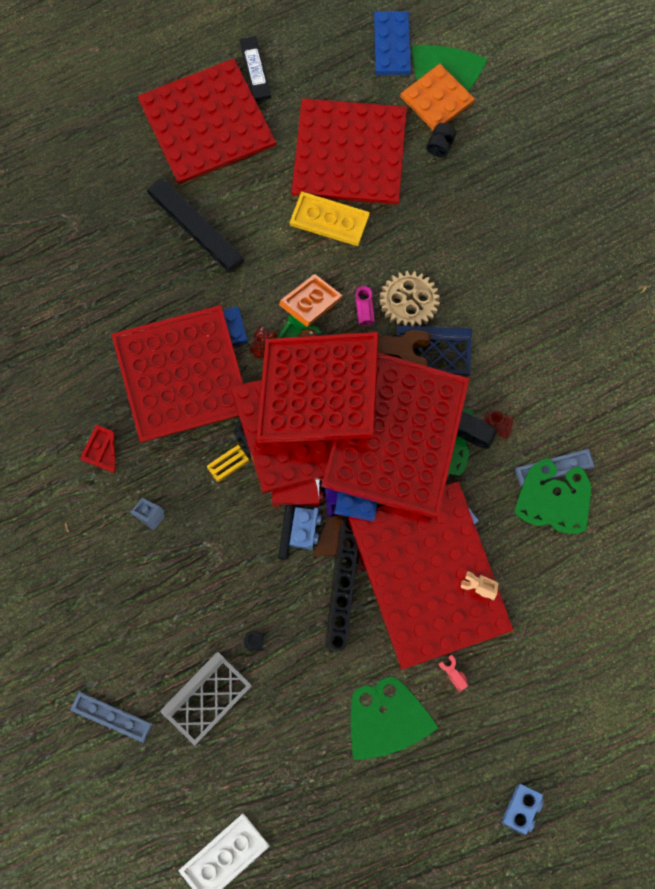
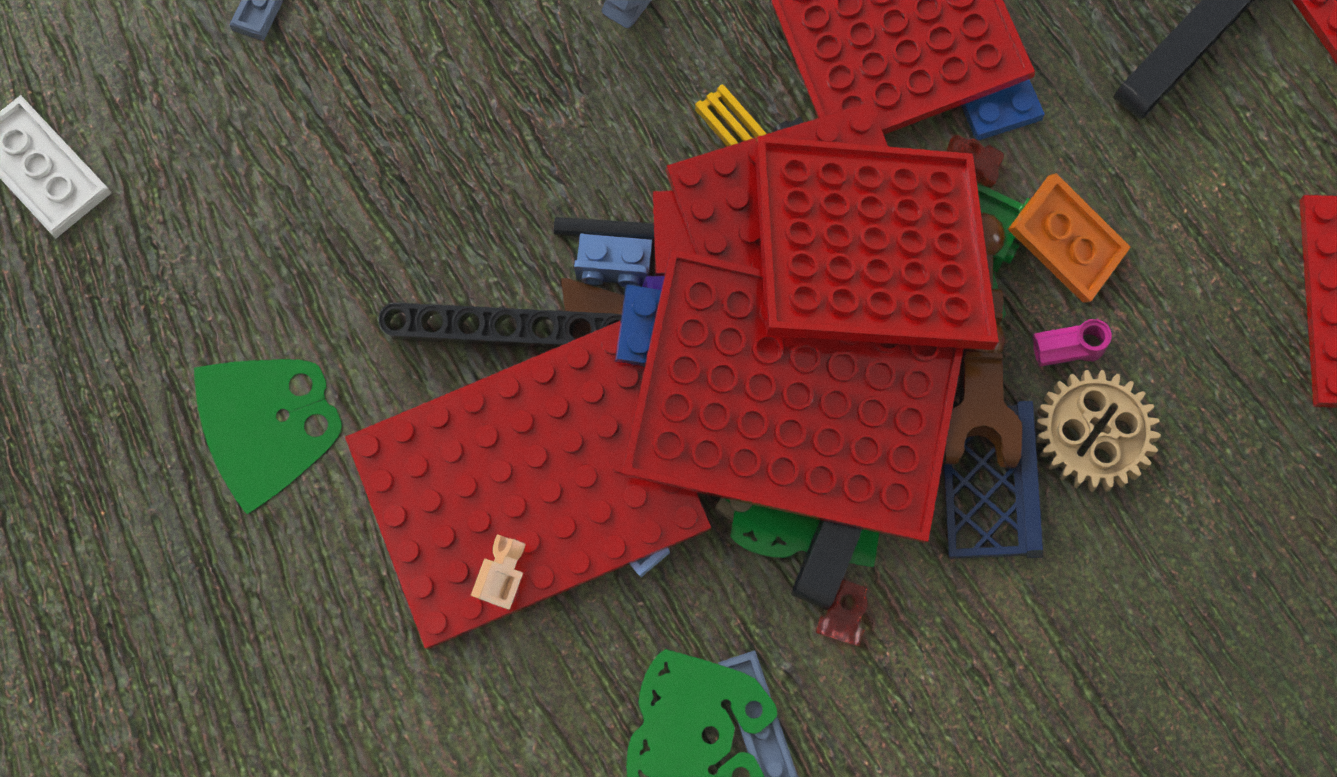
camera: 90 degrees right, 0 degrees up
light grey fence [160,652,252,746] -> none
black plate [244,631,264,651] -> none
yellow plate [290,192,370,246] -> none
coral plate [438,655,468,693] -> none
medium blue brick [501,784,544,835] -> none

